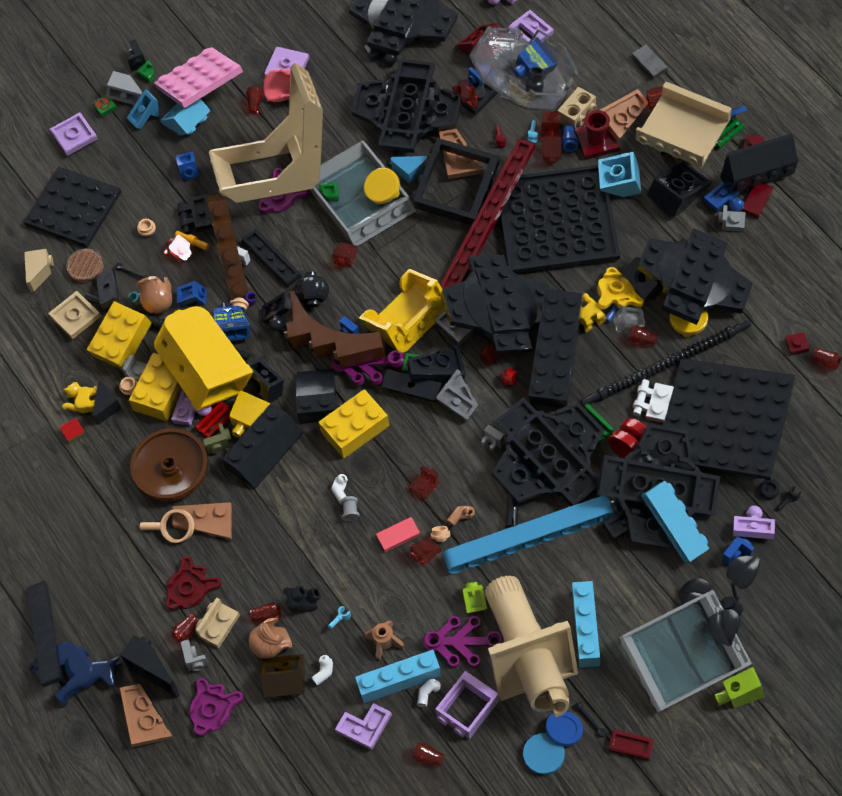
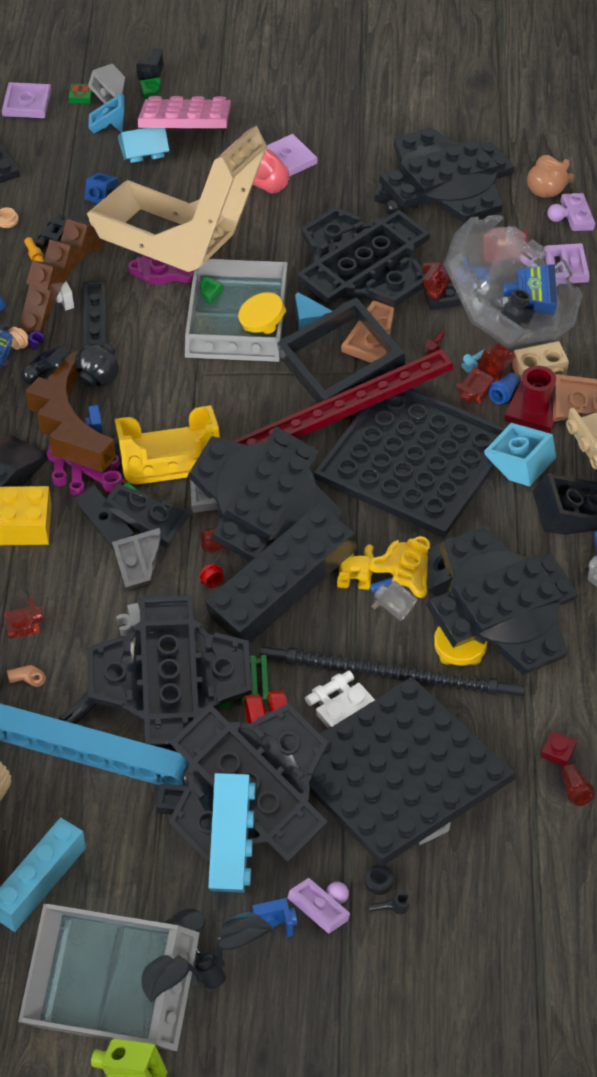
camera: 30 degrees right, 10 degrees down
bracket [164,235,196,263] -> none
clear red bracket [332,242,358,268] -> none
clear red cone [628,325,658,346] -> none

